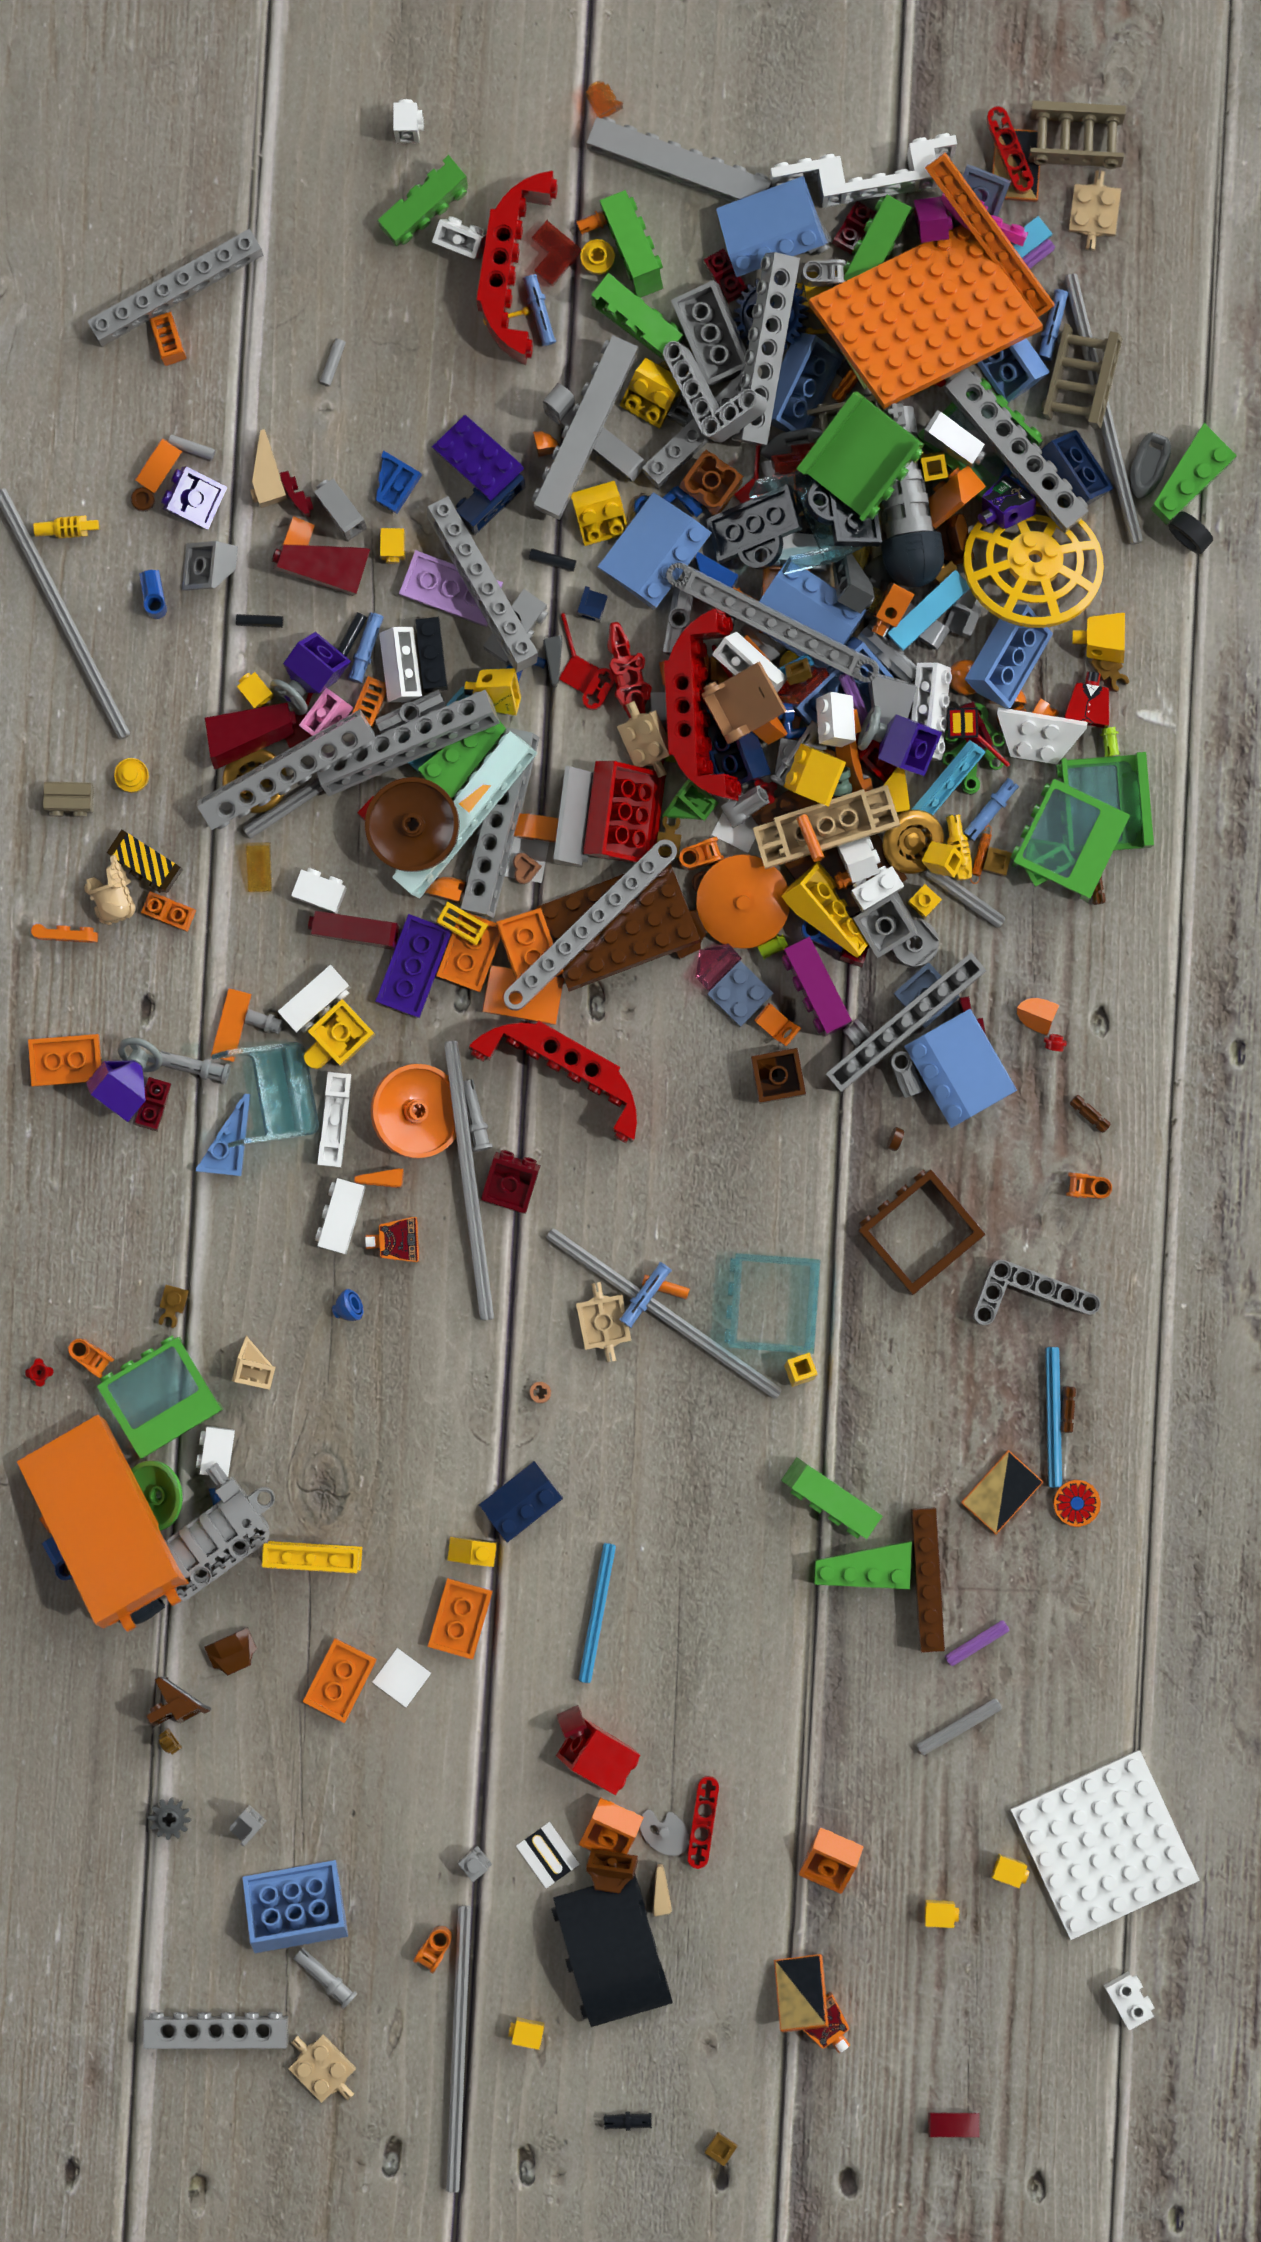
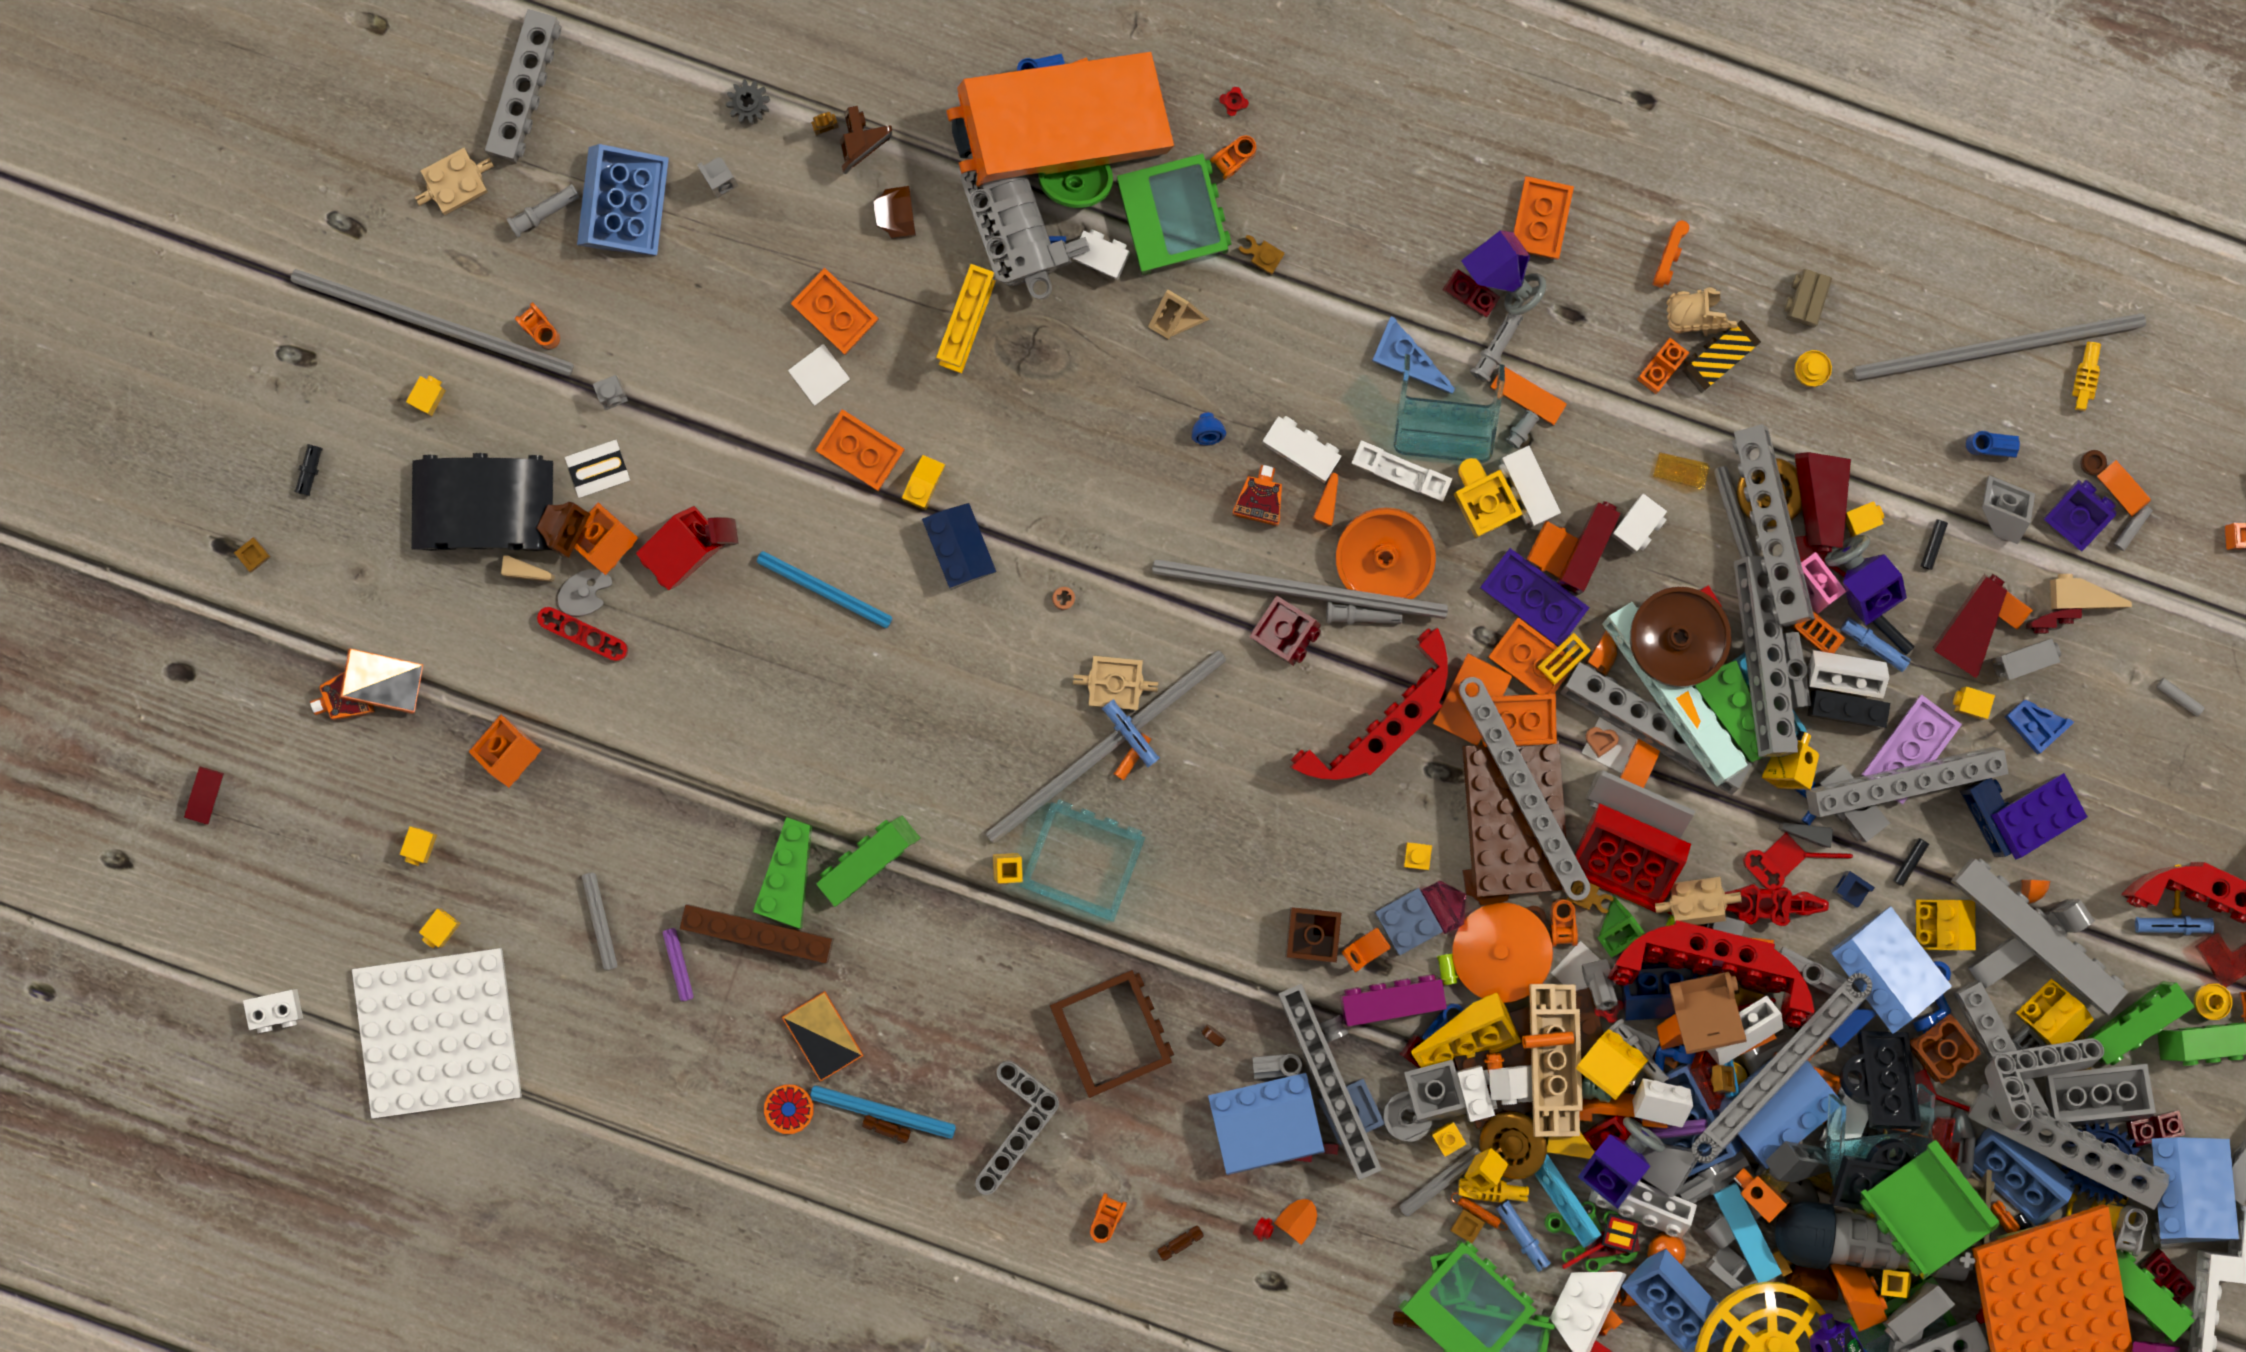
camera: 100 degrees right, 0 degrees up
none -> yellow plate [1404,842,1432,870]
none -> orange piece [1526,521,1578,578]

